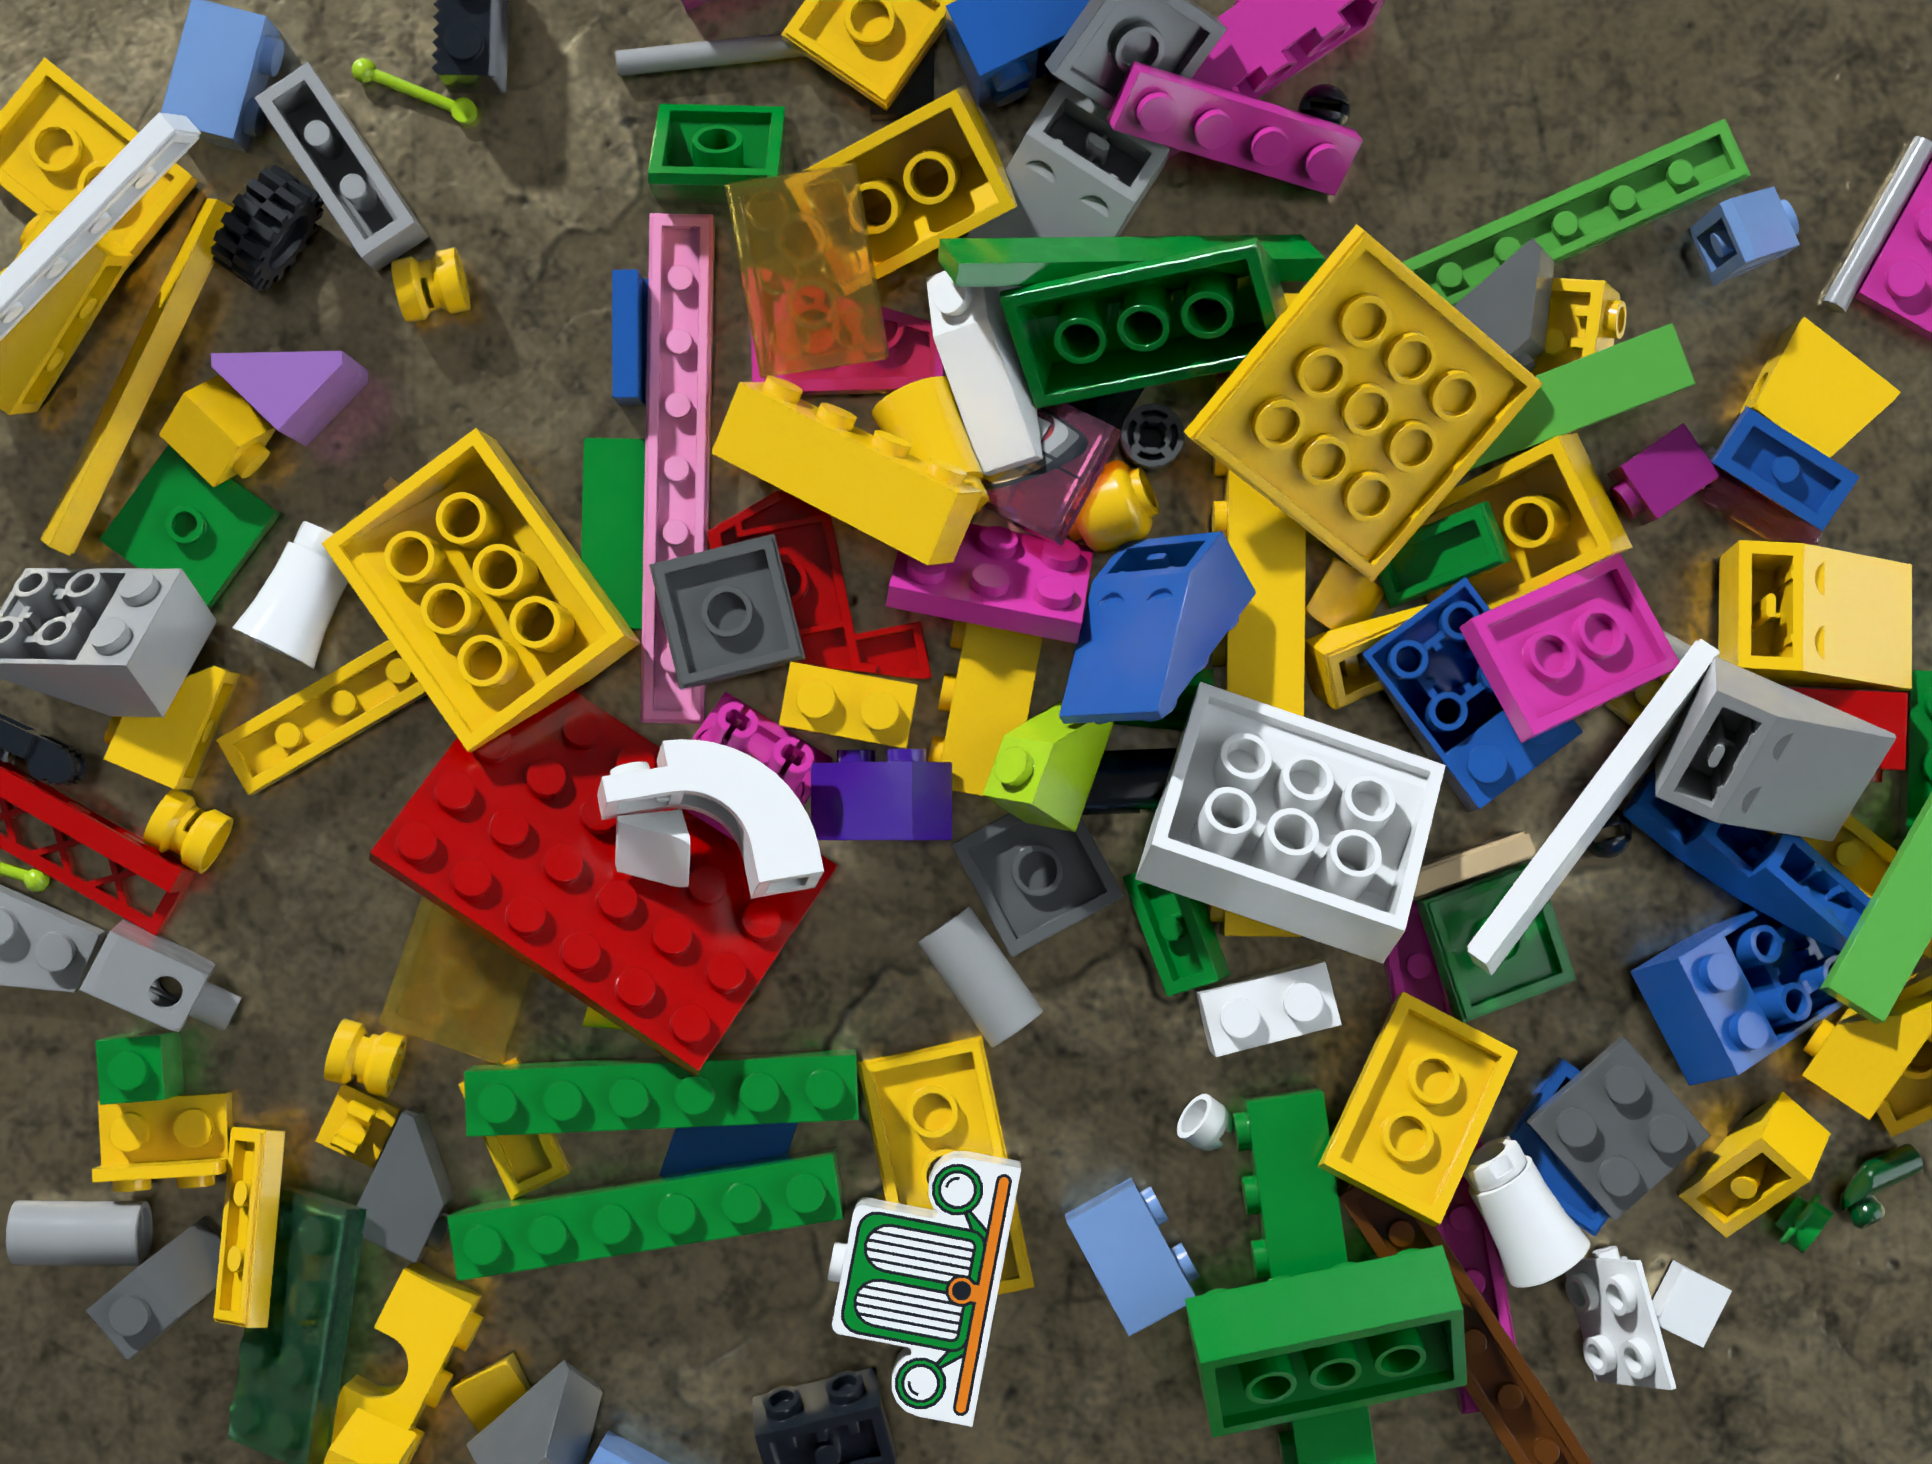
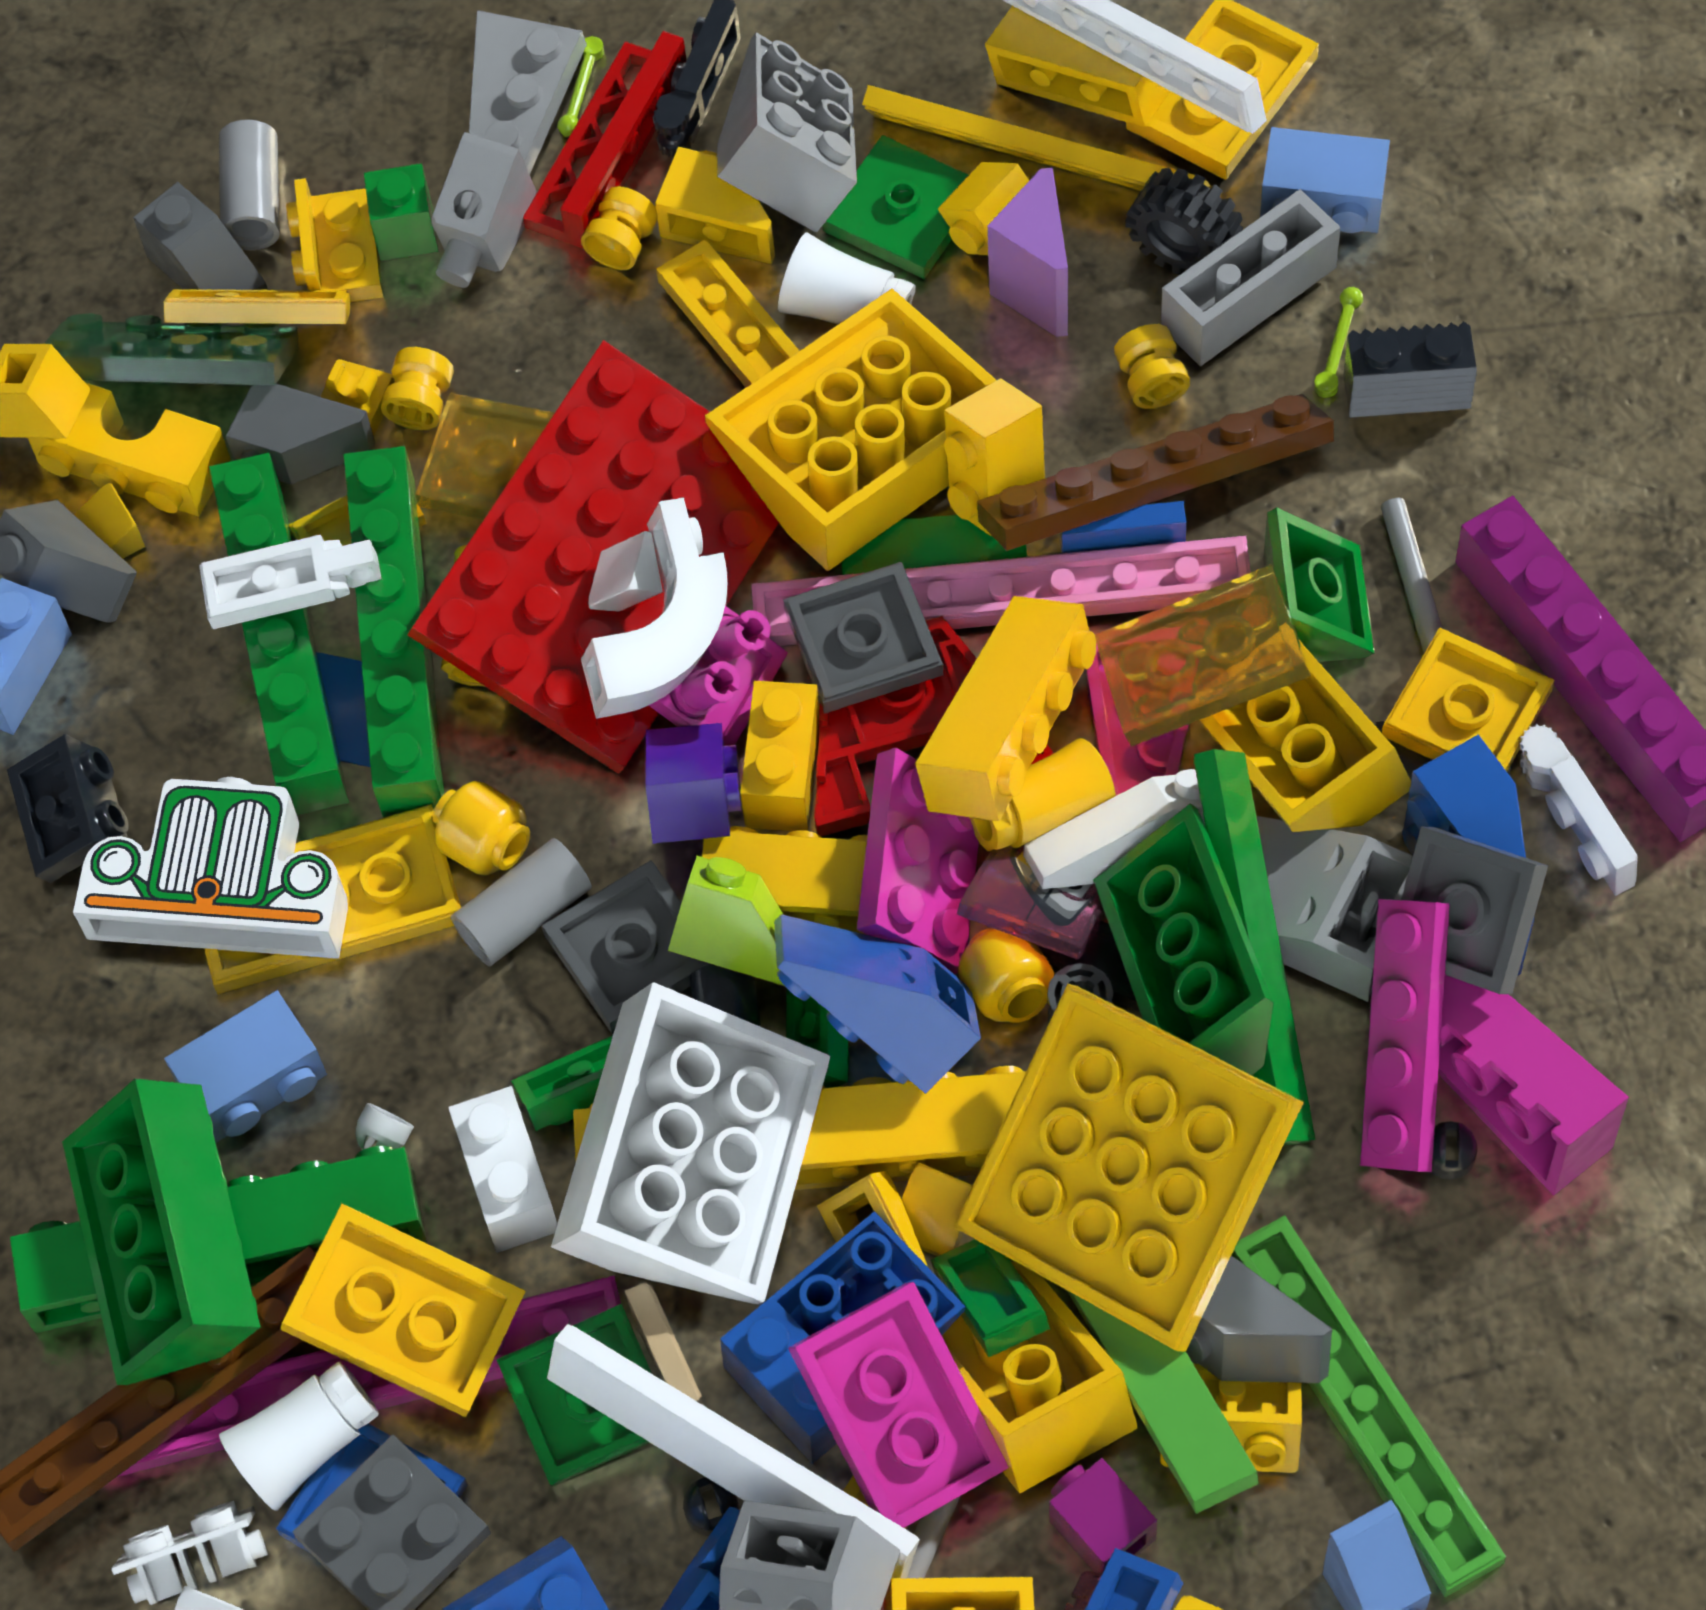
camera: 90 degrees right, 25 degrees down
none -> white hinge [199,534,382,629]
none -> yellow head [433,781,530,875]
none -> yellow brick [944,378,1045,536]
none -> reddish brown plate [977,394,1334,551]

